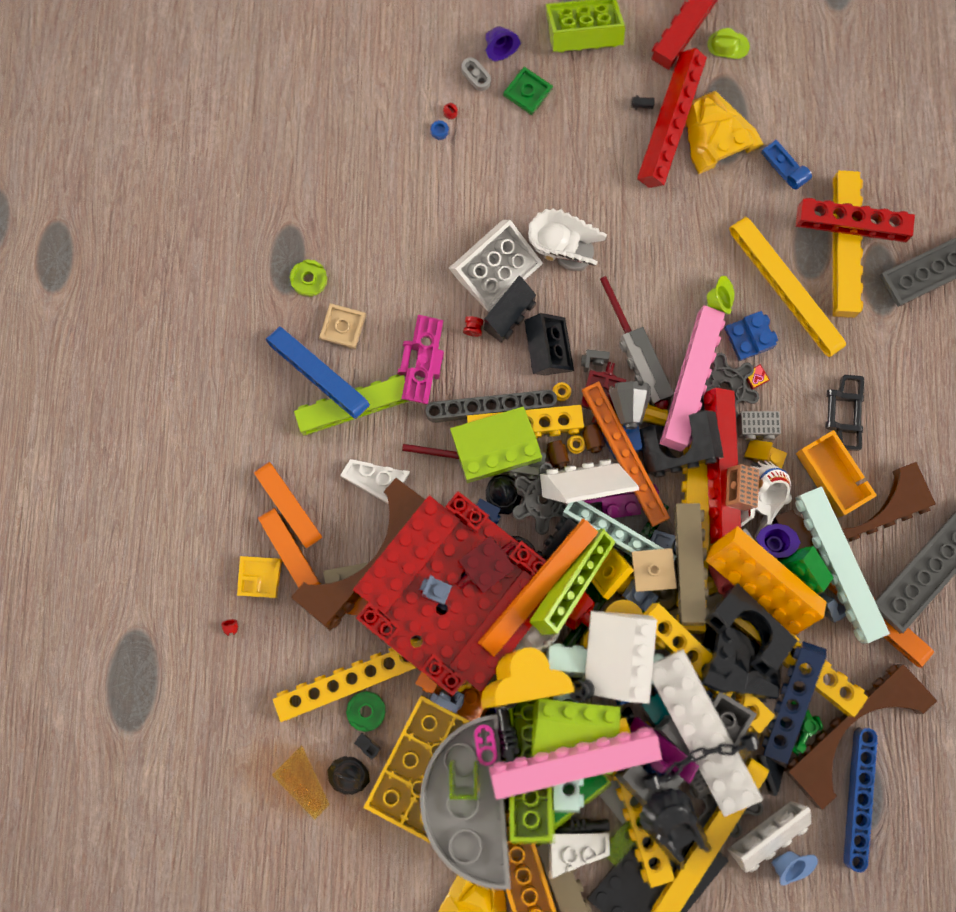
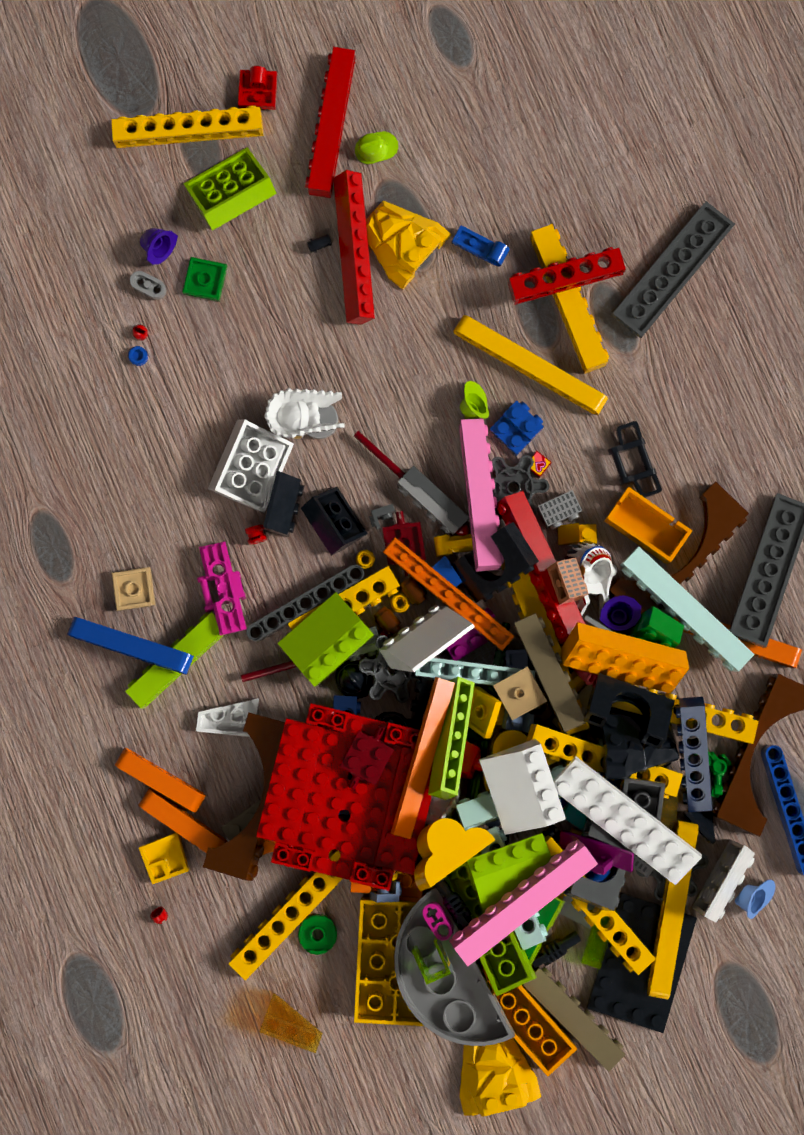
camera: 20 degrees left, 5 degrees up
lime tile [290,259,328,297] -> none
black piece [327,756,370,795] -> none
black piece [354,733,382,760] -> none
sand blue bracket [420,575,452,605] -> none
white wing [549,833,610,878] -> none
black wheel [569,679,595,702] -> none
dark grey cone [609,381,651,429] -> none
black piece [639,788,711,870] -> none
black piece [642,733,759,791] -> none
sand blue bracket [819,593,846,623] -> none

